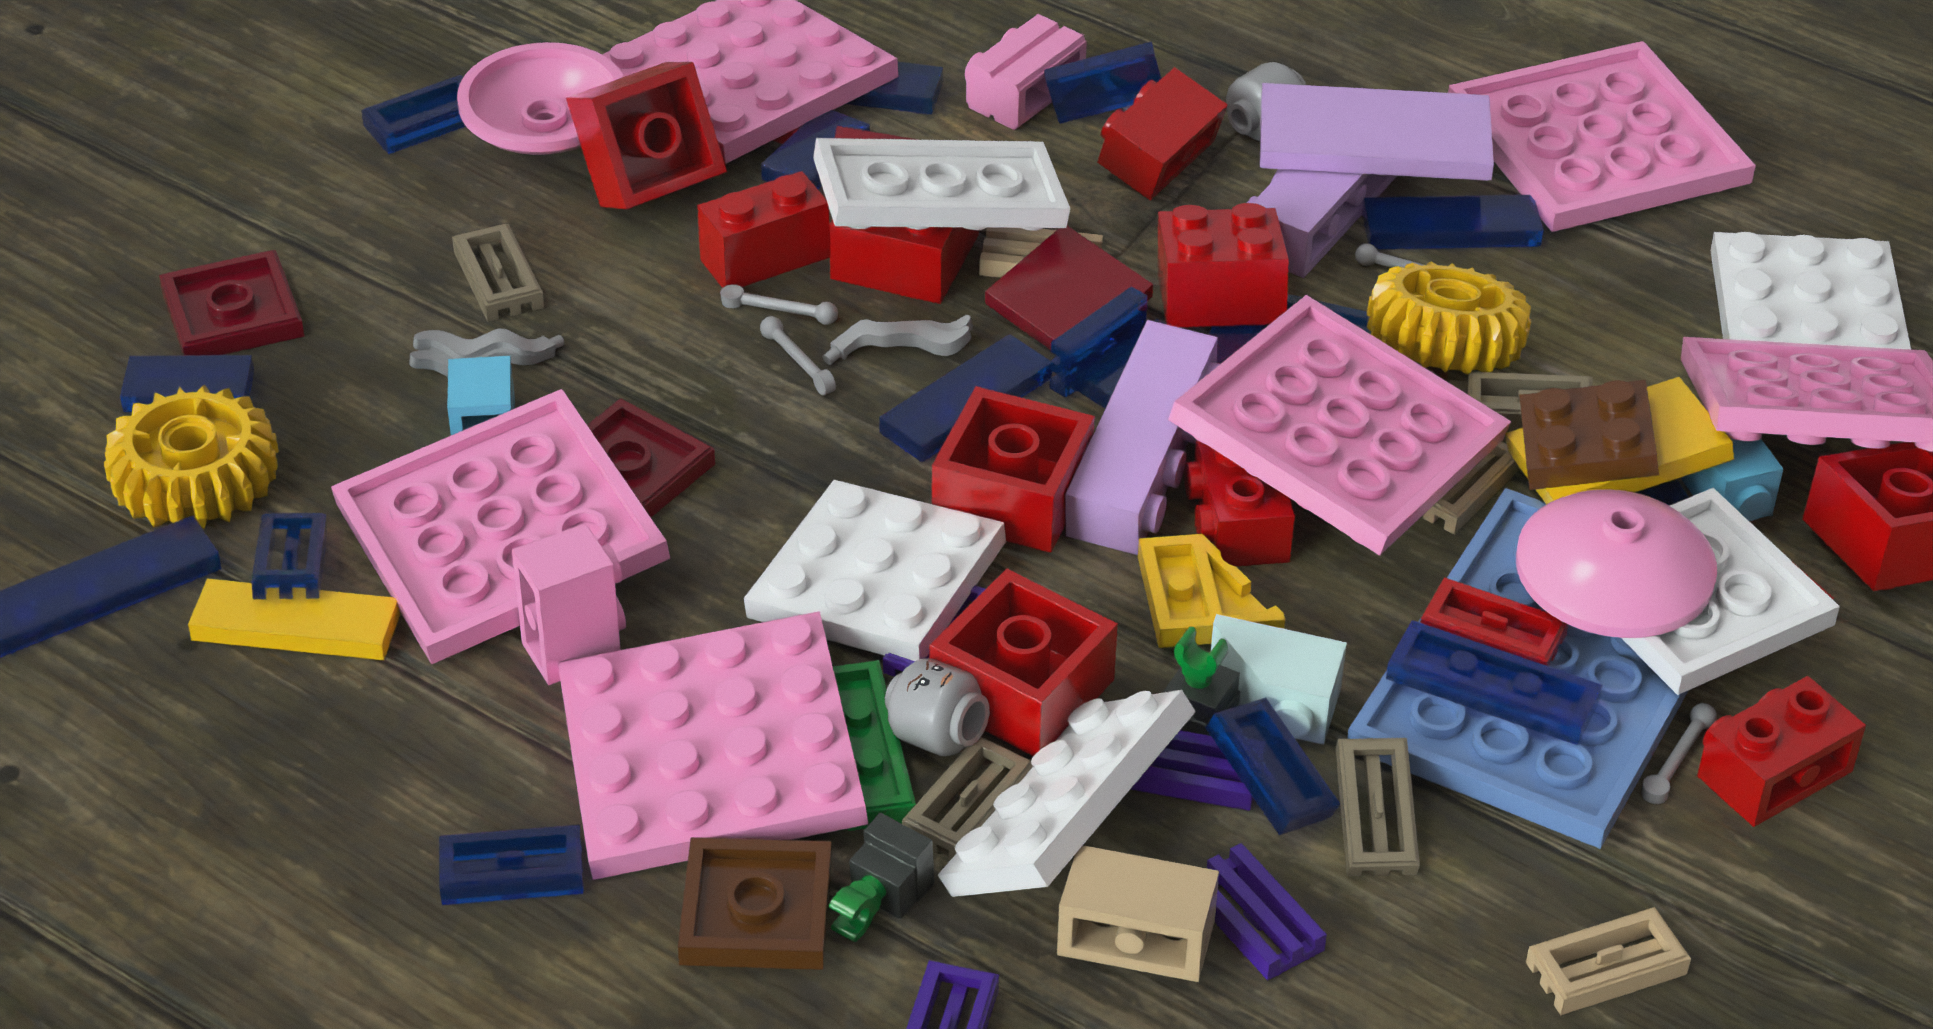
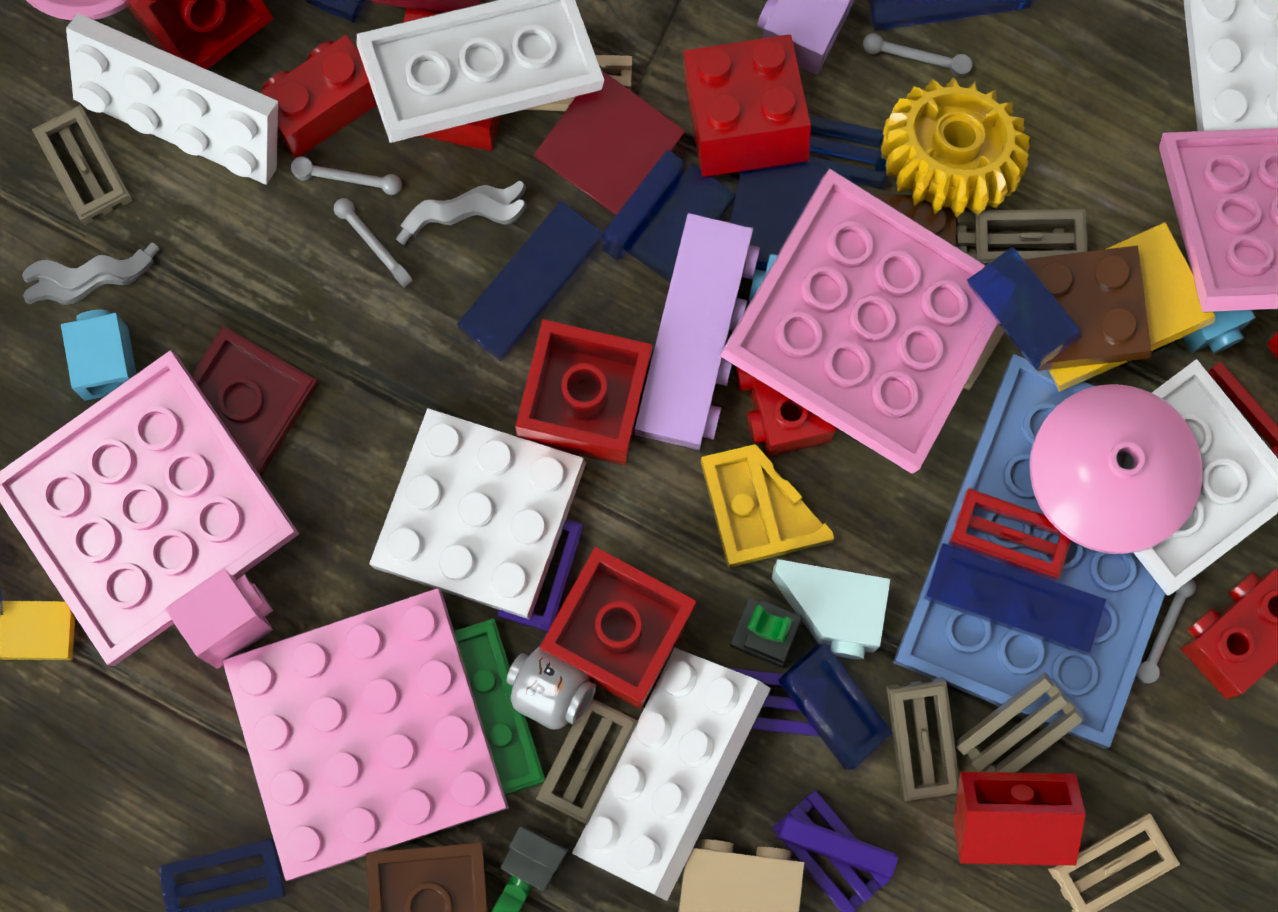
camera: 10 degrees left, 35 degrees up
none -> white plate [66,13,278,185]
none -> dark purple tile [775,815,898,878]
none -> red brick [953,772,1086,866]
none -> dark tan tile [956,672,1083,773]
none -> clear blue tile [967,247,1082,370]

